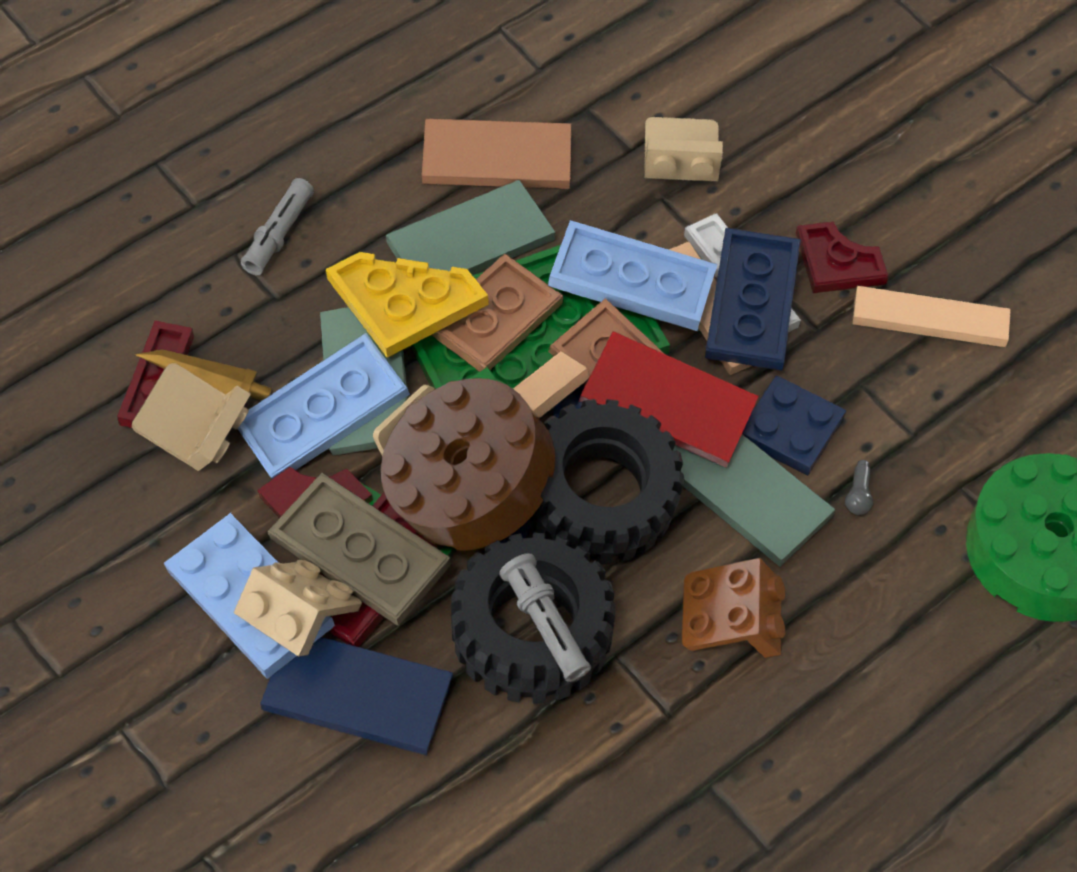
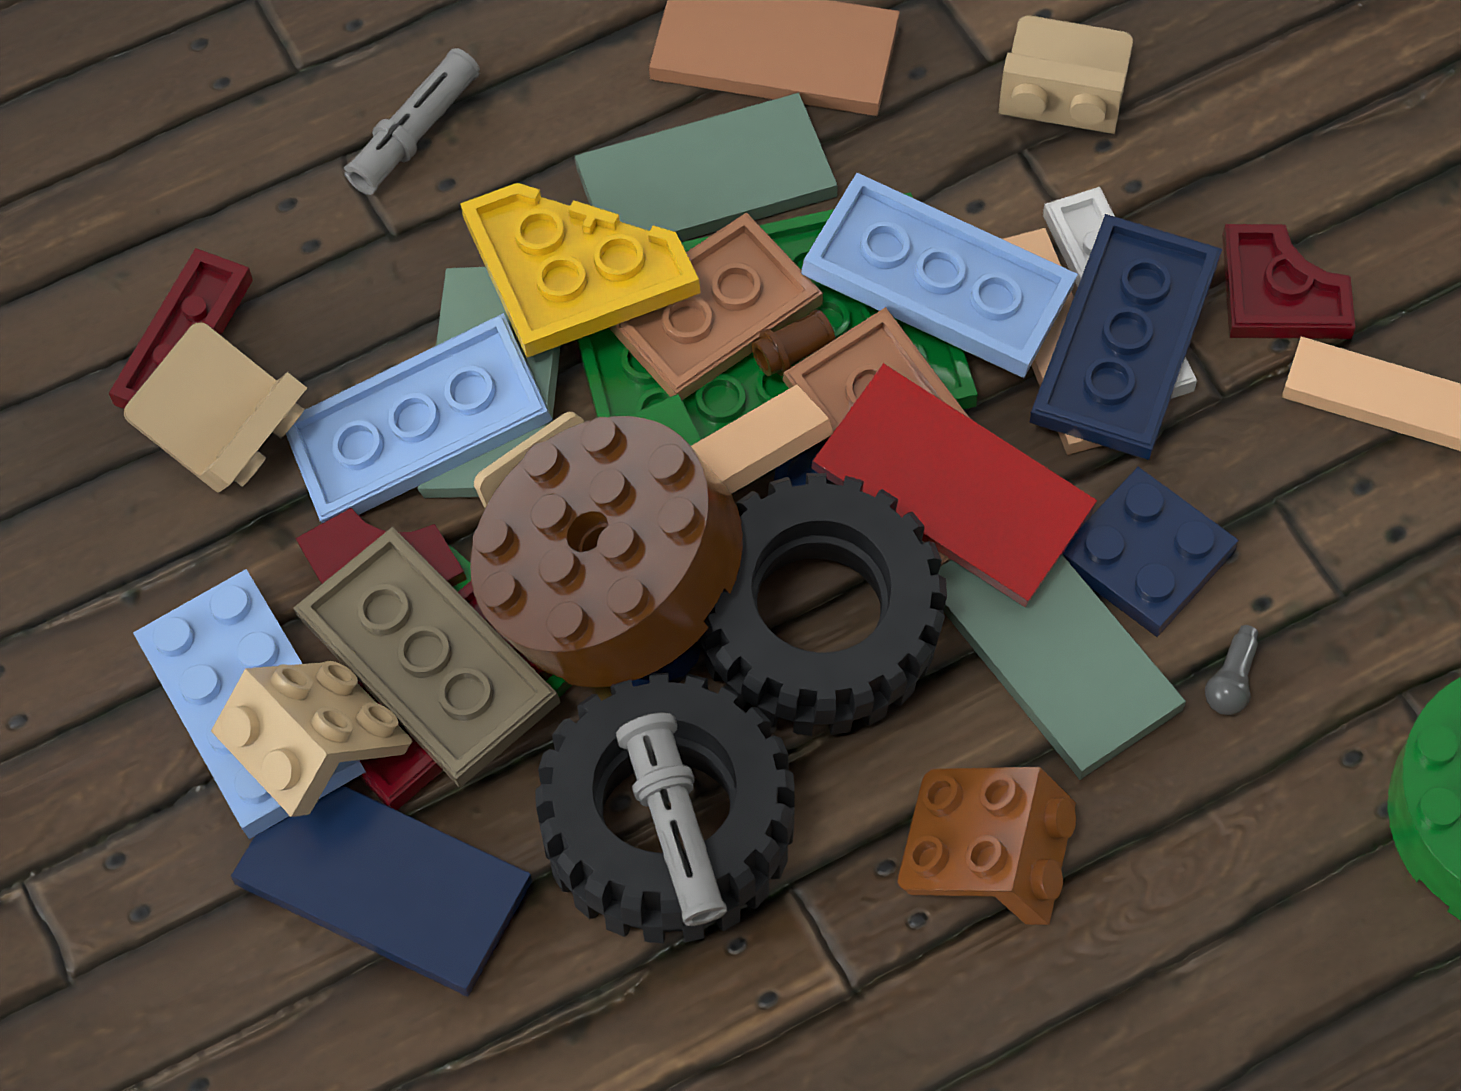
camera: 15 degrees right, 5 degrees up
pearl gold bar [134,349,272,401] -> none
none -> reddish brown pin [752,309,835,376]

